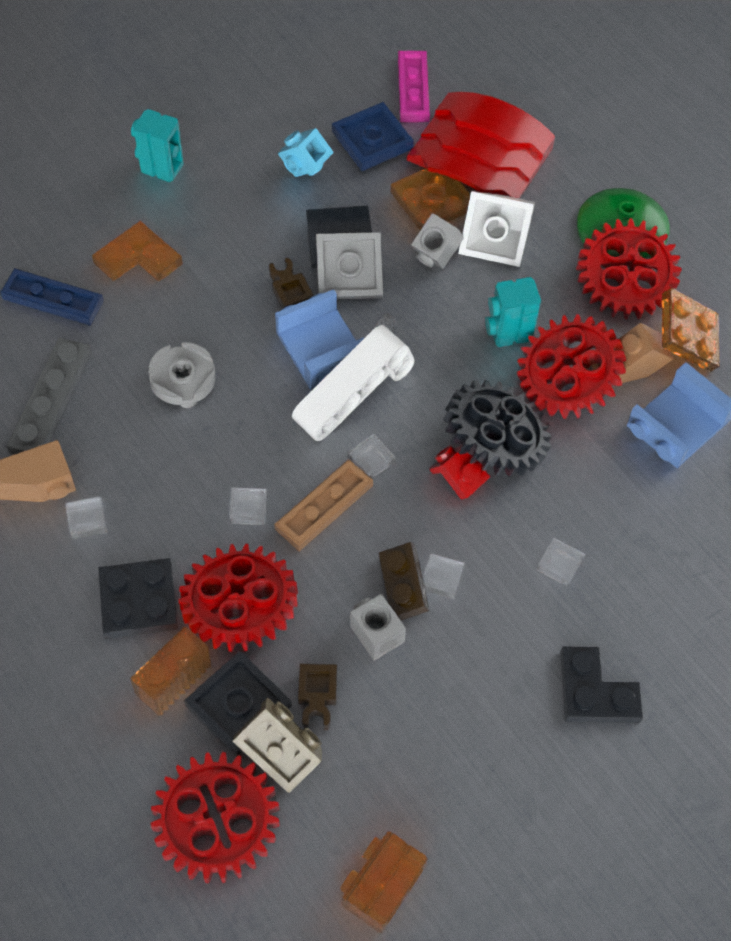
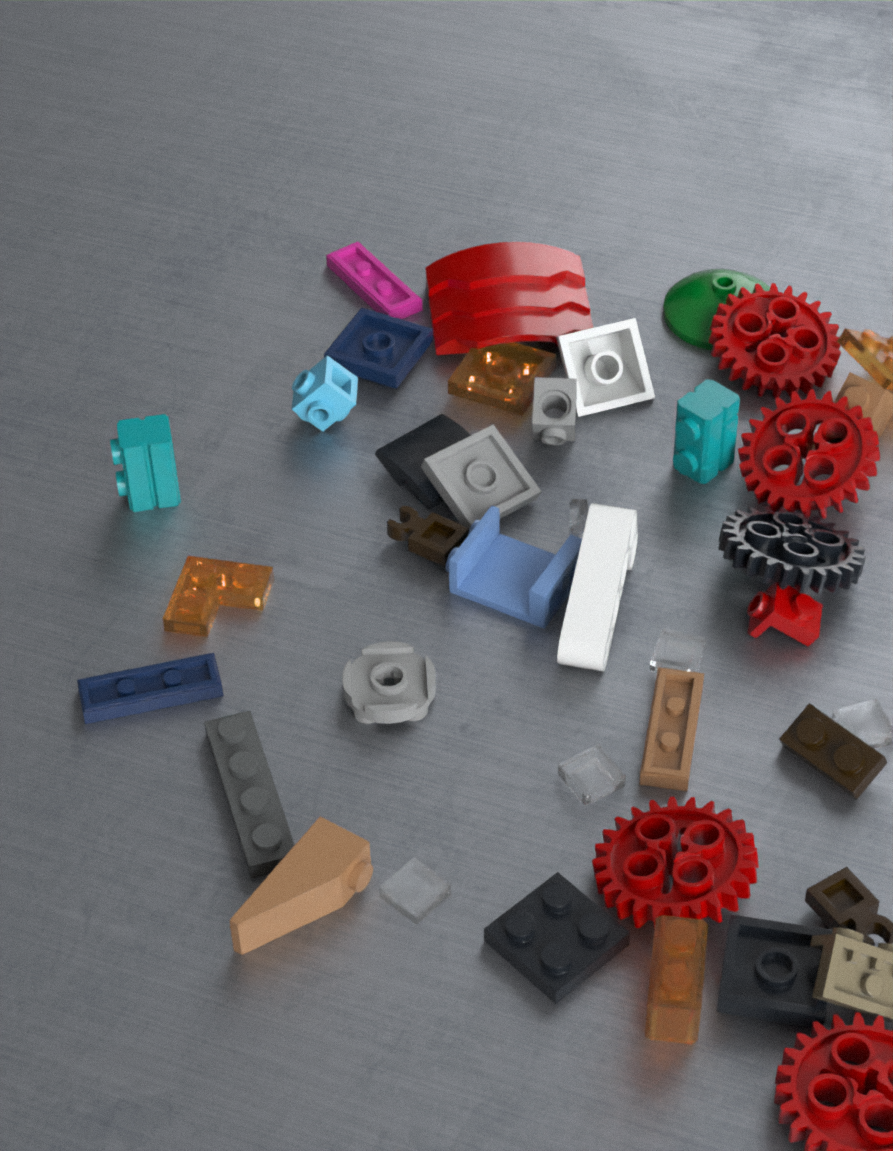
camera: 30 degrees left, 15 degrees down
light grey brick [350,594,406,661] -> none

